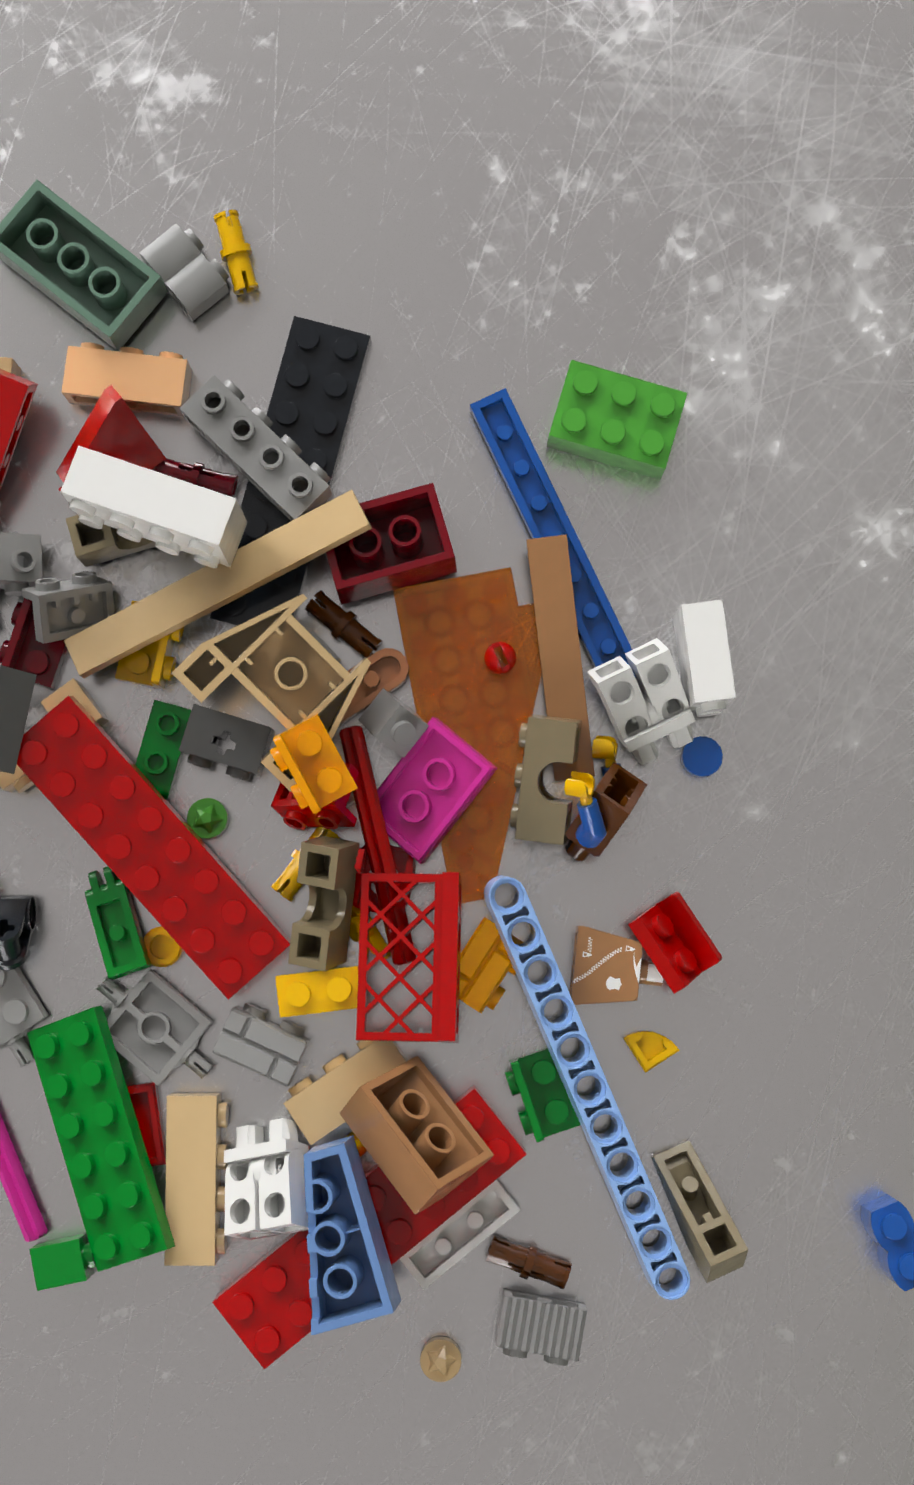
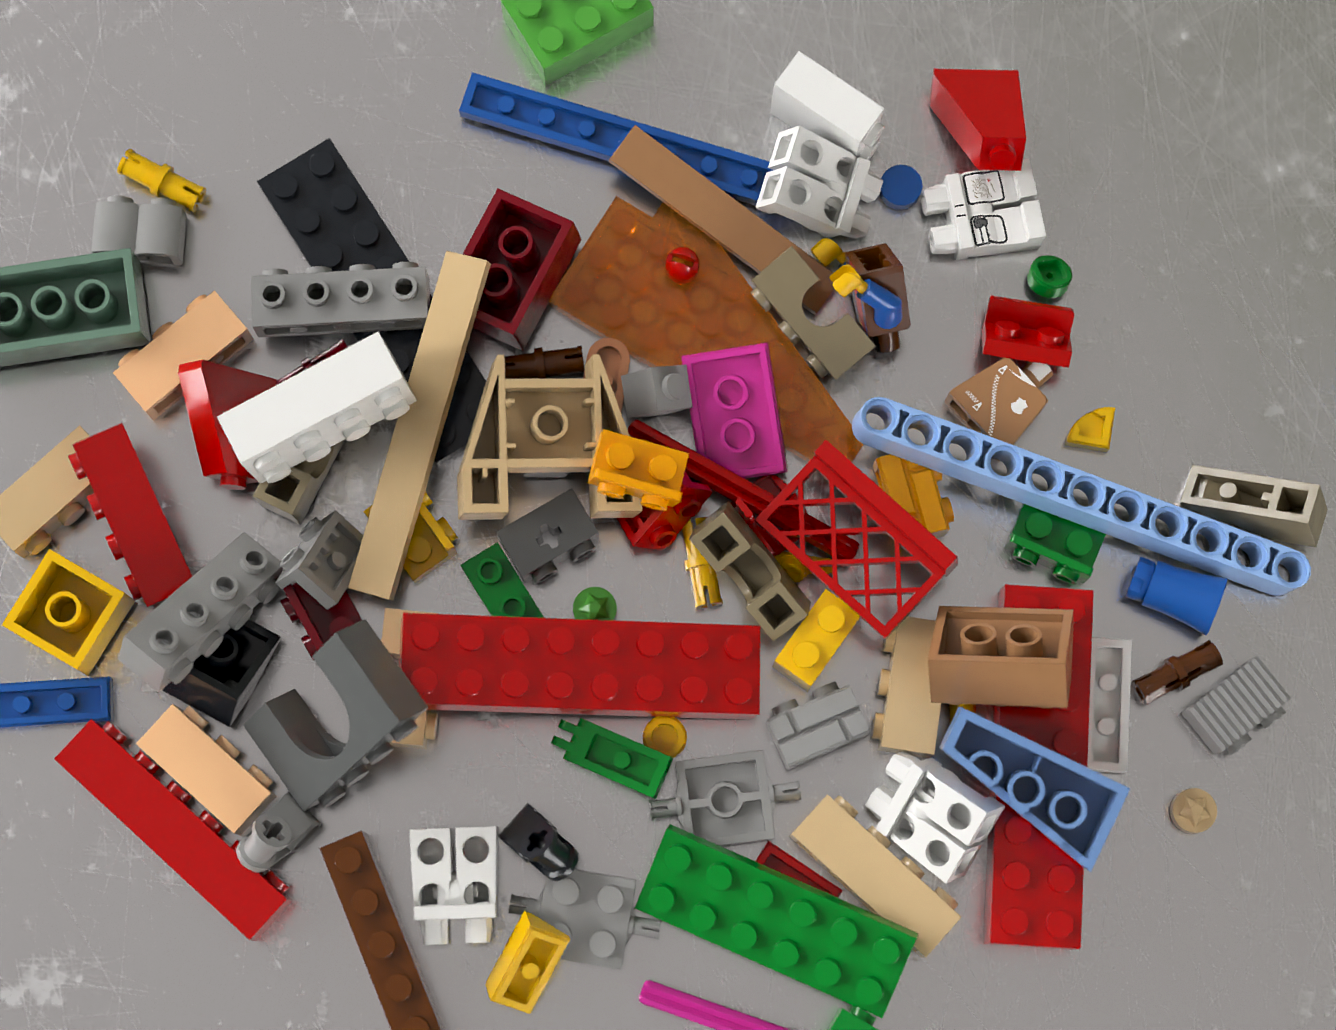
camera: 50 degrees left, 5 degrees down
none -> white hips [920,158,1047,261]
none -> red slope [930,69,1026,171]
none -> green tile [1027,255,1072,298]
none -> blue plant [1126,557,1228,636]

